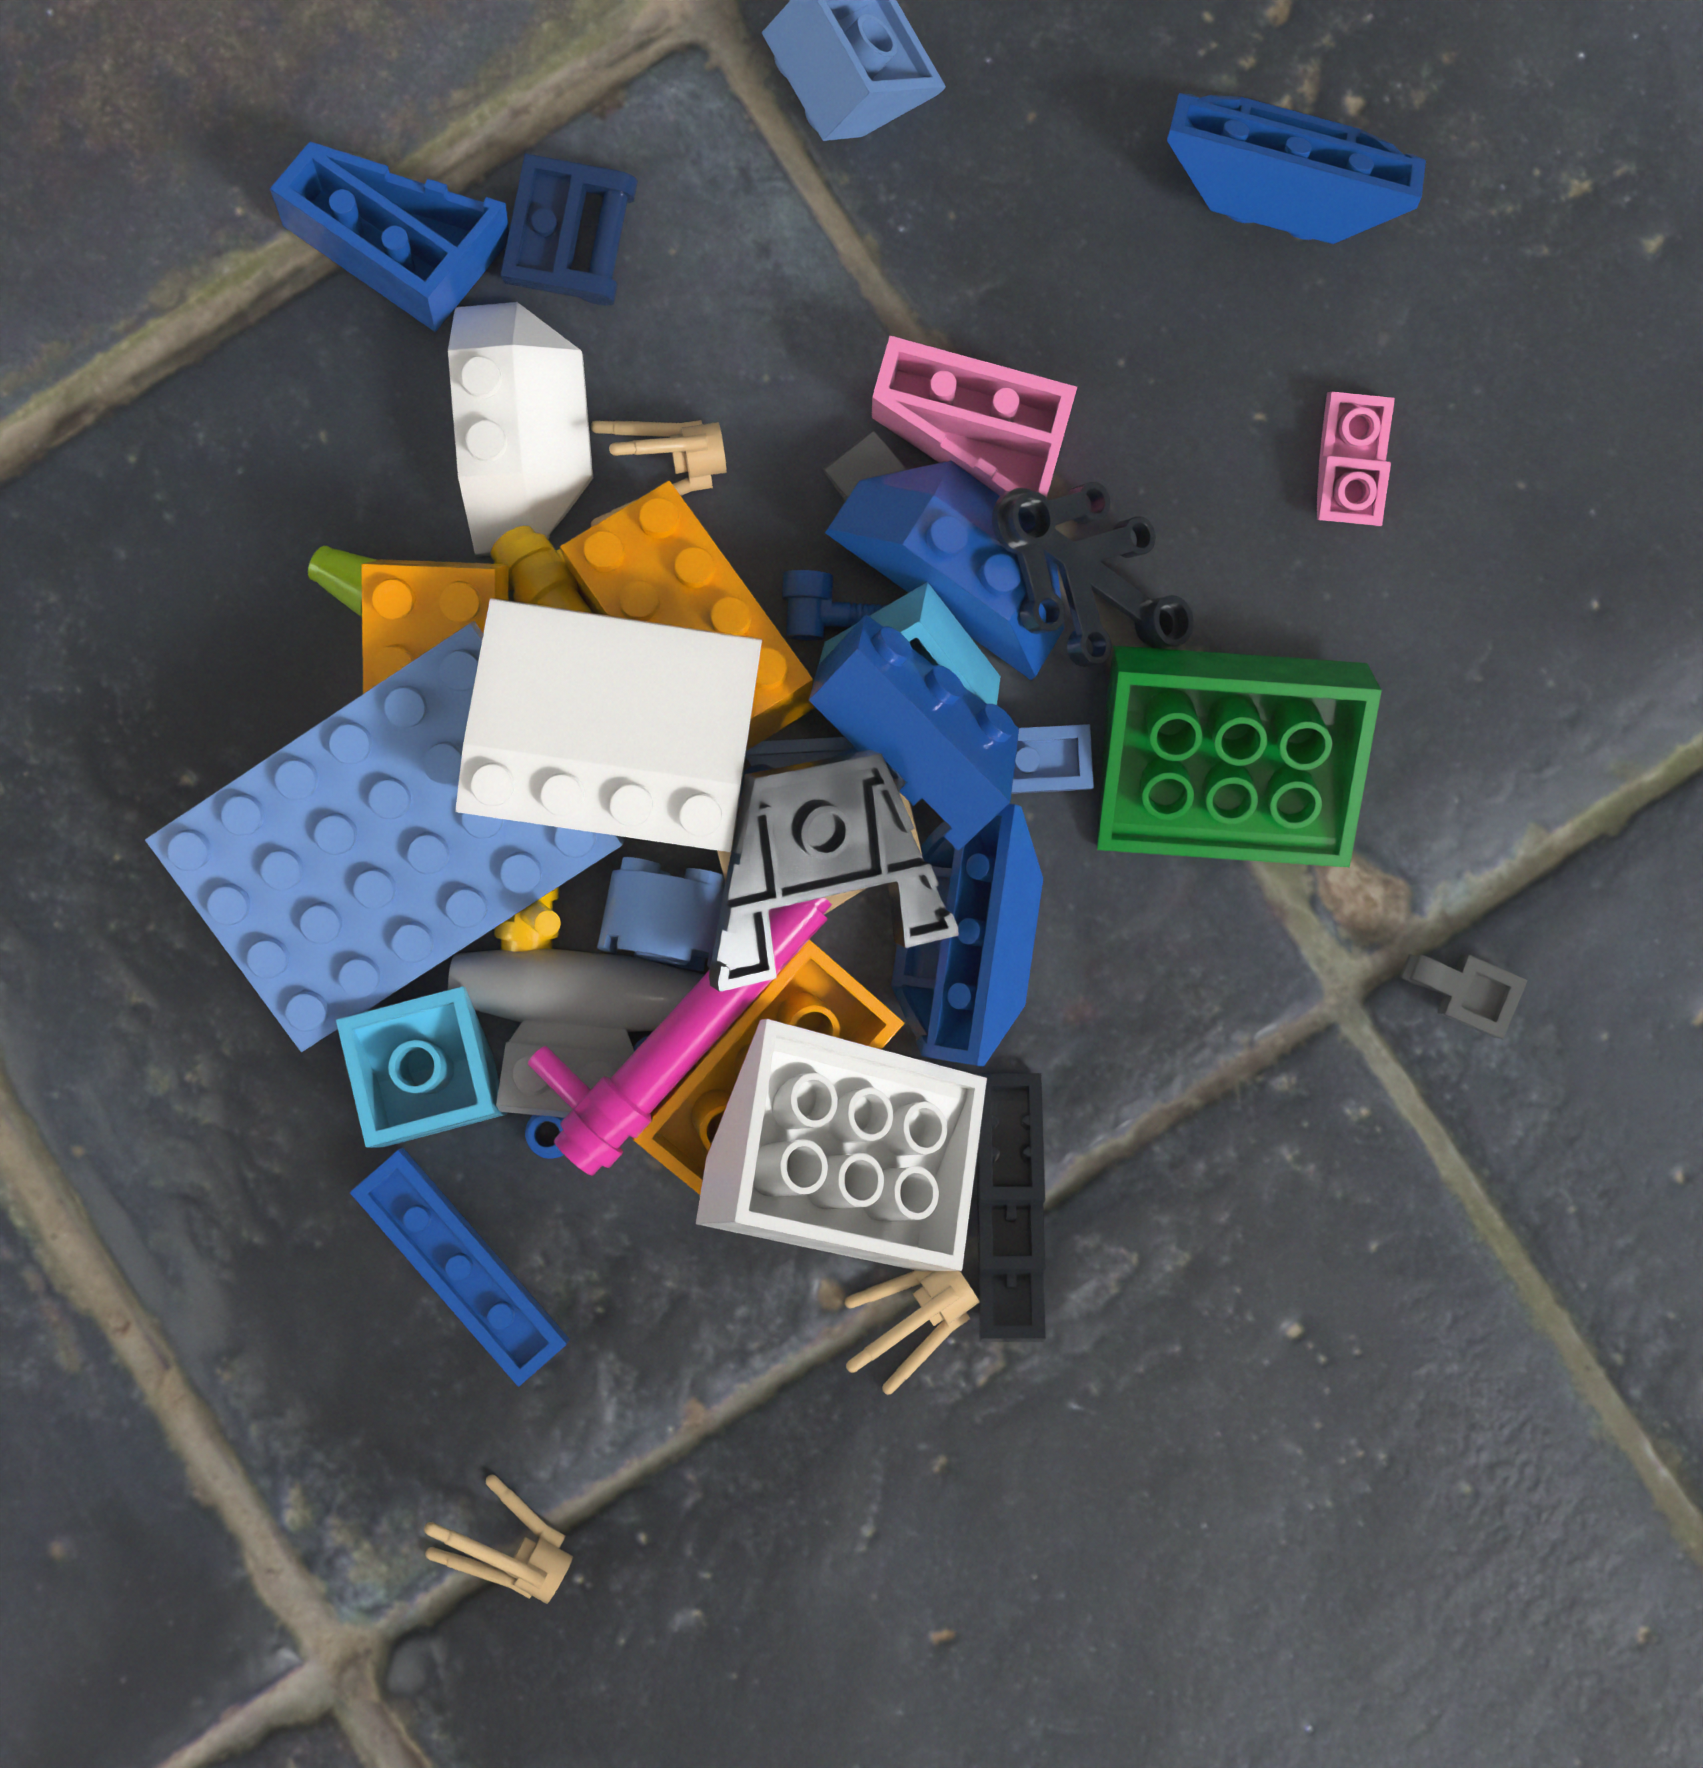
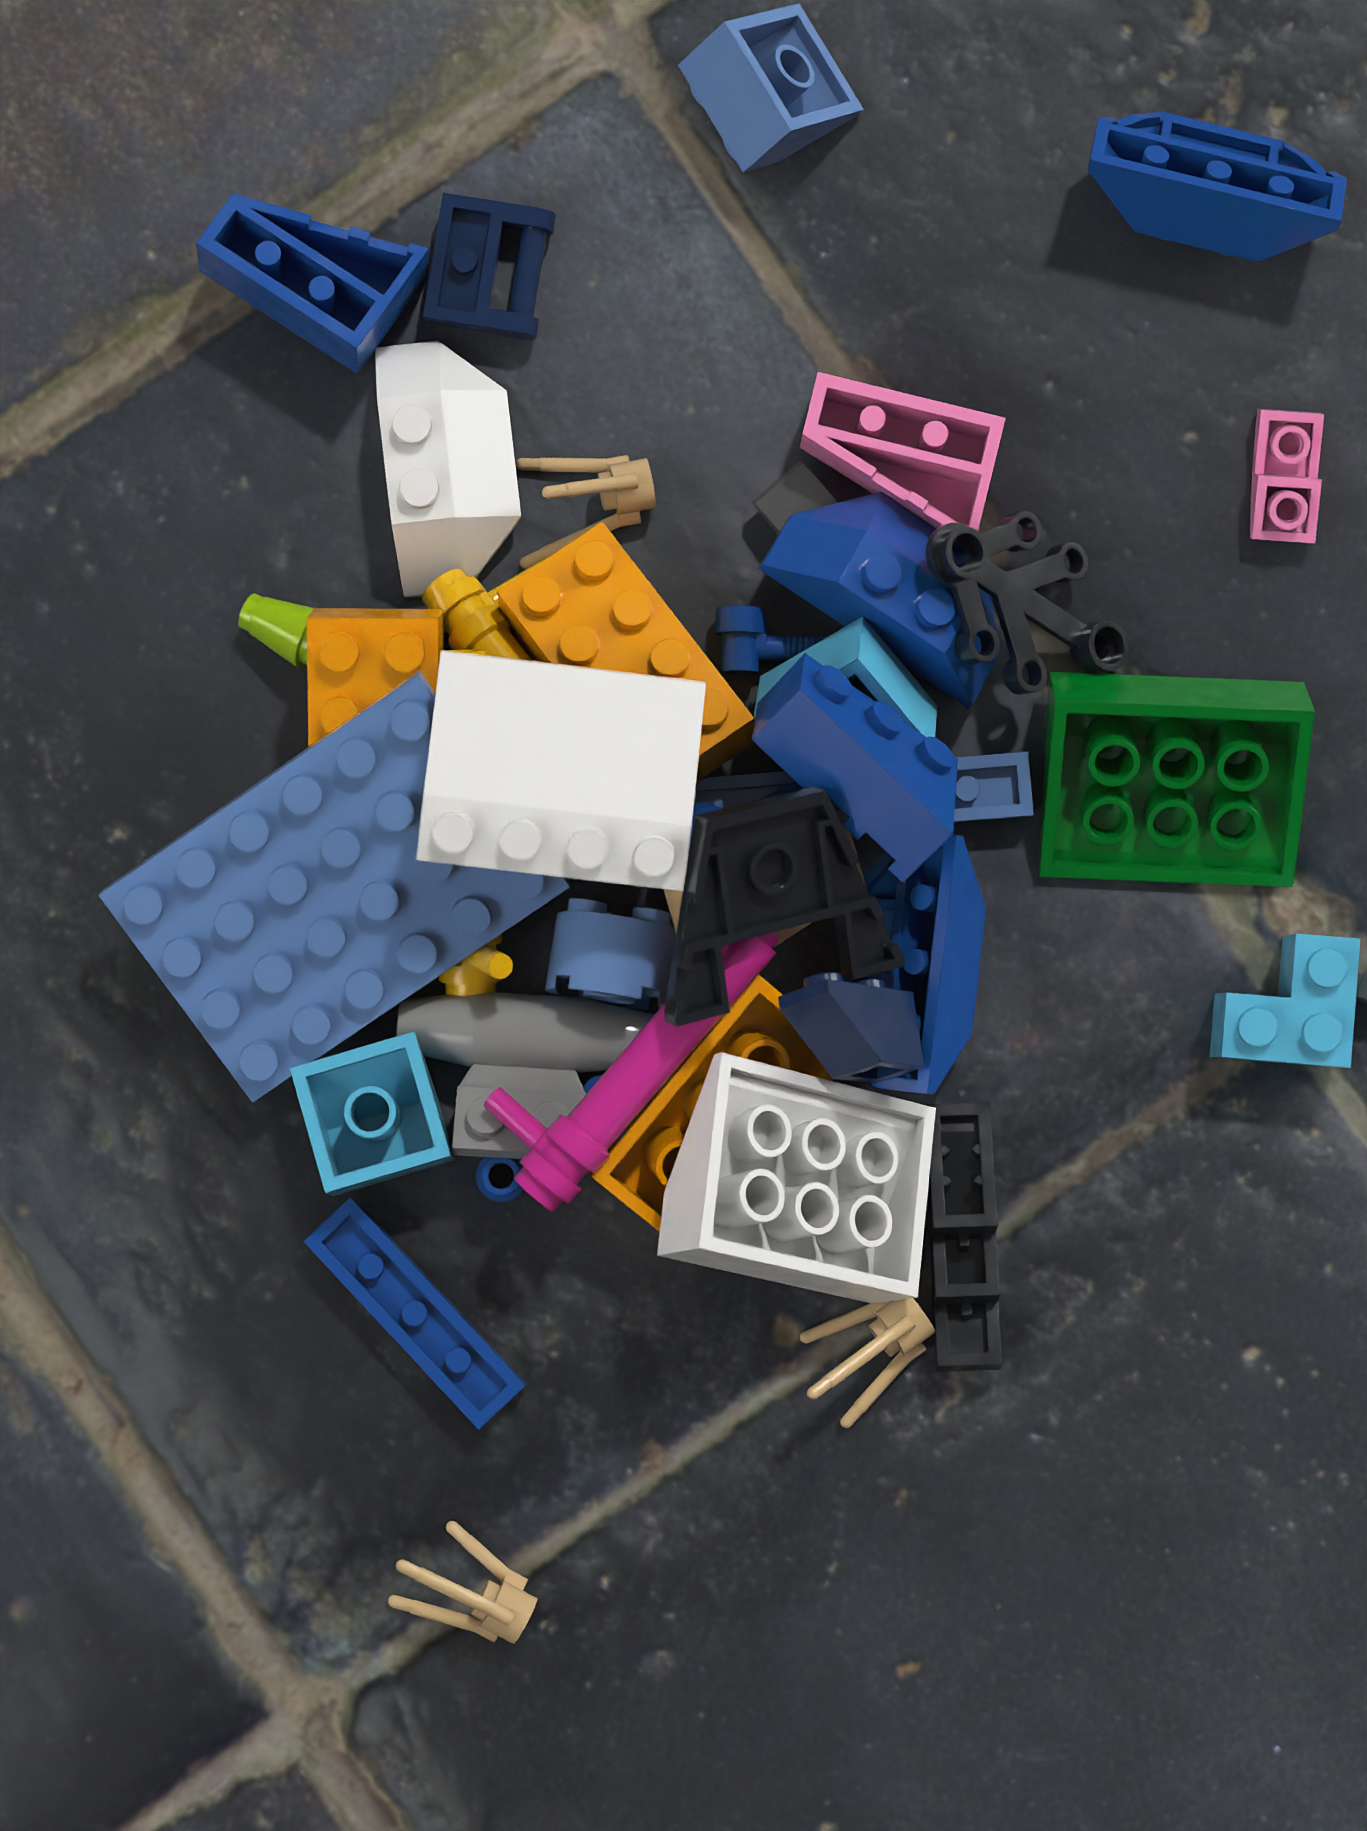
camera: 10 degrees left, 0 degrees up
none -> dark blue slope [778,973,924,1084]
none -> medium azure brick [1210,933,1360,1068]

